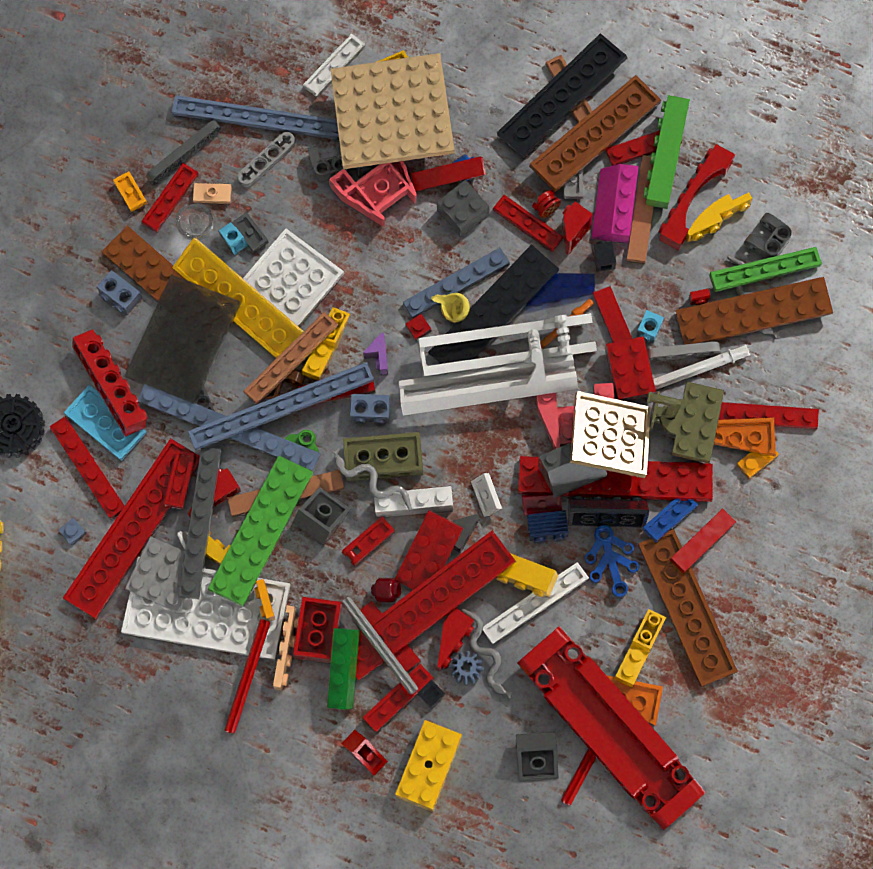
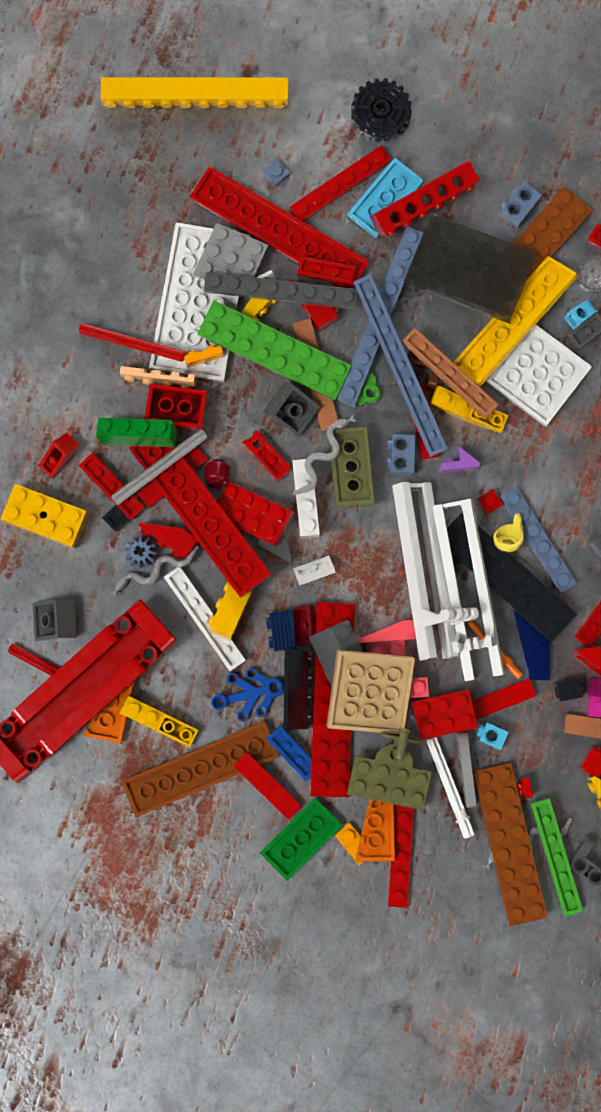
camera: 85 degrees right, 10 degrees up
none -> green plate [260,798,343,881]

